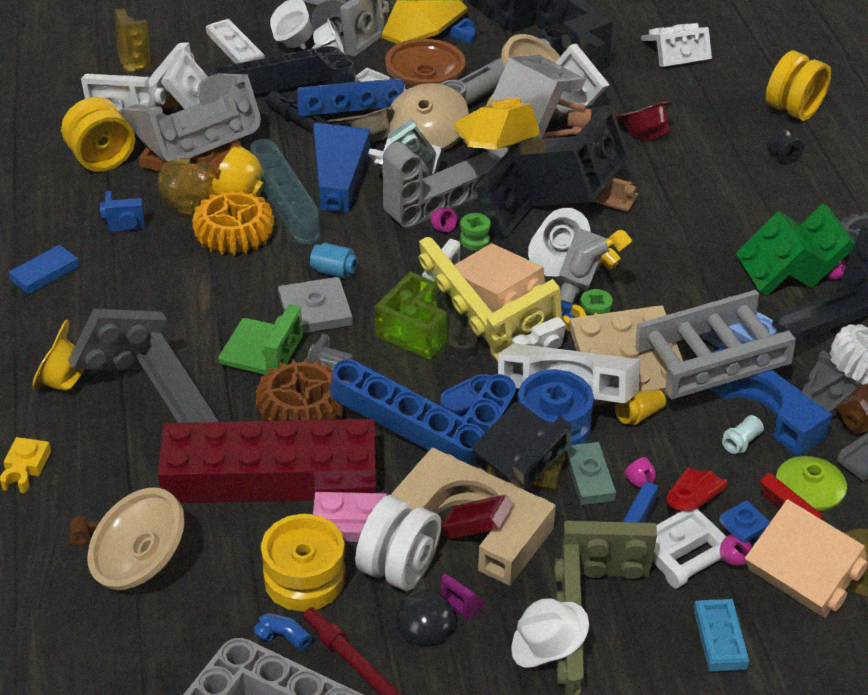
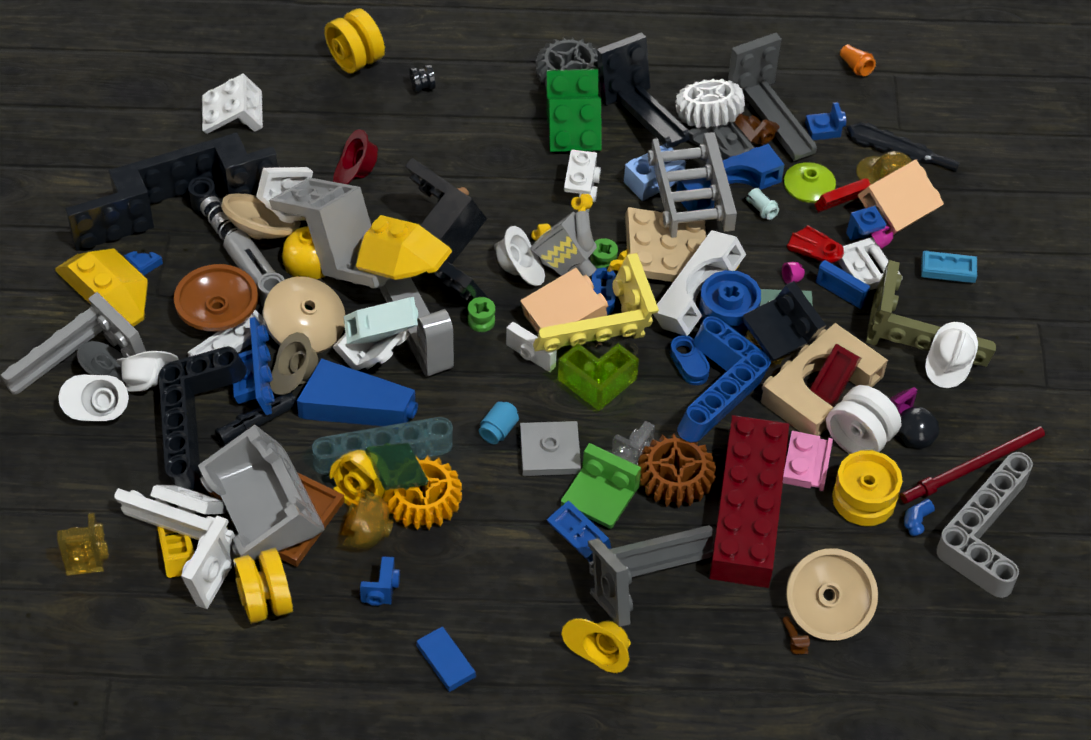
camera: 80 degrees left, 10 degrees up
yellow plate [0,437,51,493] -> none
white tile [206,19,264,64] -> none
dark pink hinge [430,208,457,232] -> none
none -> clear green piece [365,443,429,490]
none -> blue hinge [547,500,612,562]
none -> white bracket [564,150,601,212]

